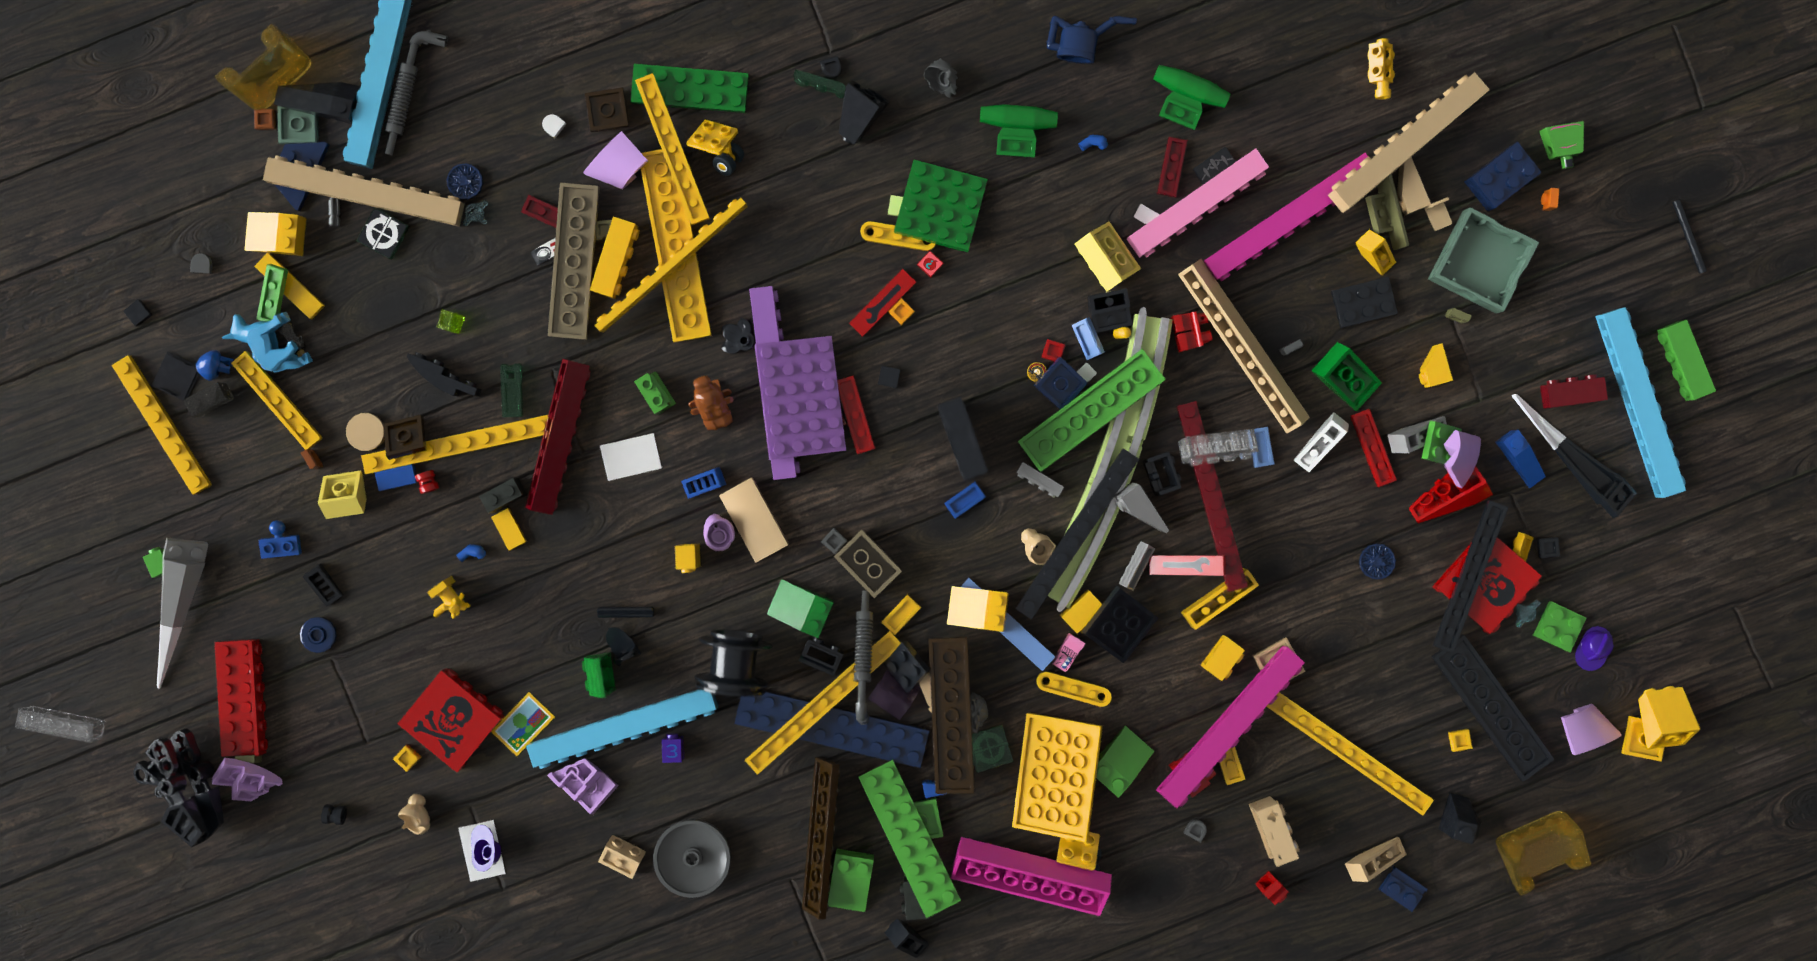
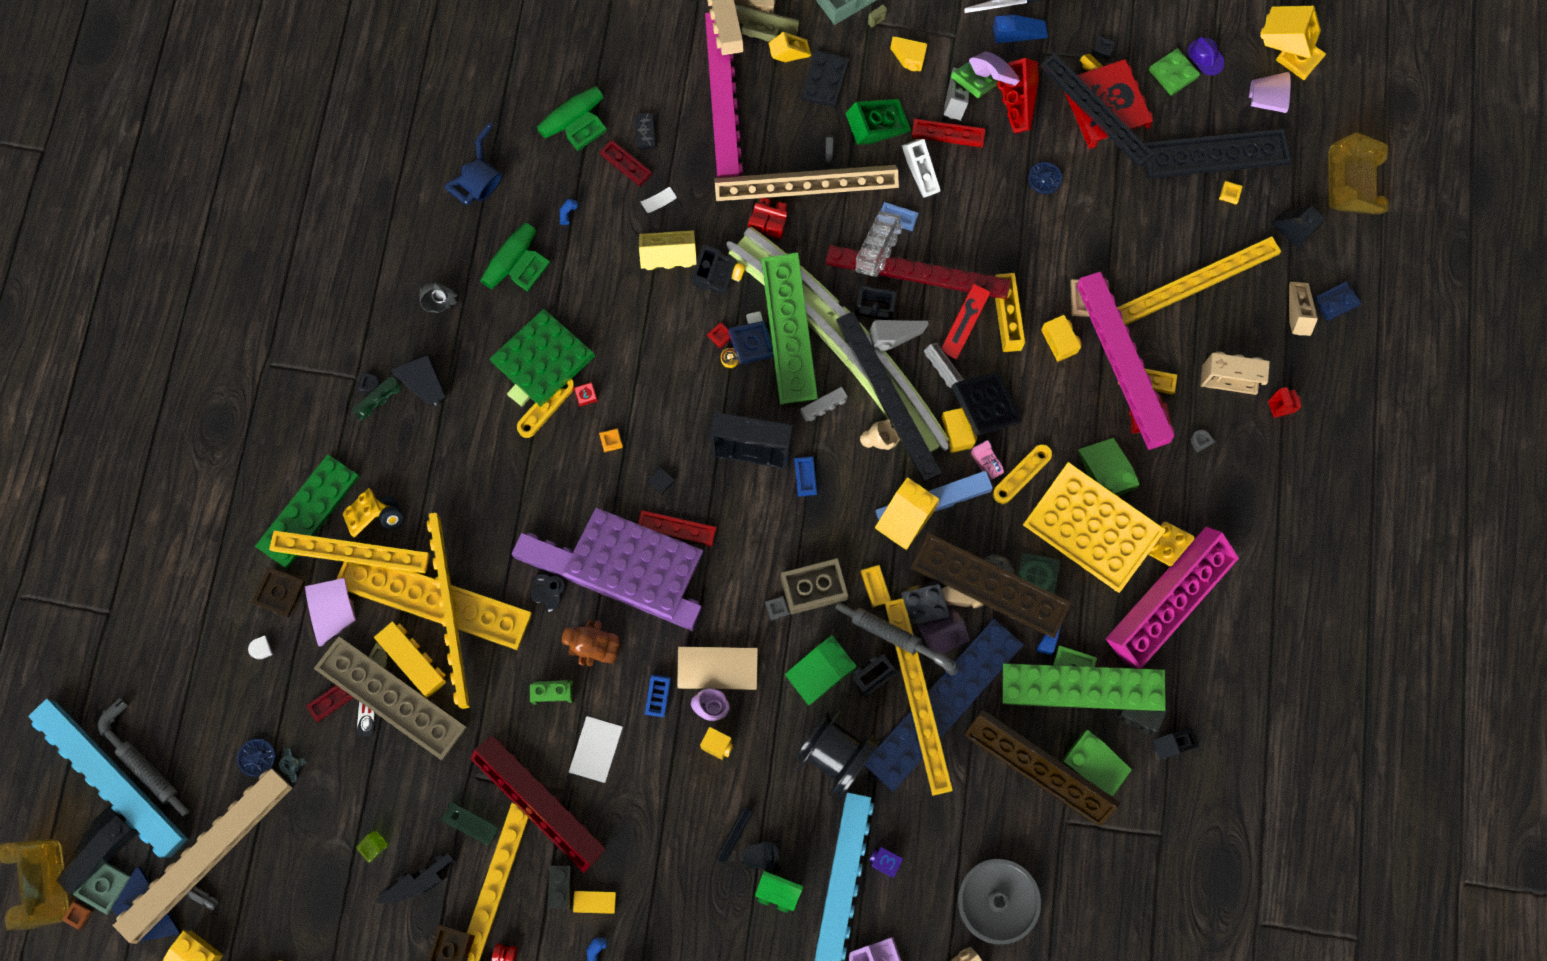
camera: 65 degrees left, 15 degrees down
tile [356,207,410,260] -> none
red tile [849,269,916,337] -> none
medium blue tile [1072,317,1105,360] -> none
bright pink brick [1127,149,1269,258] -> none
clear light blue piece [1515,600,1540,628] -> none

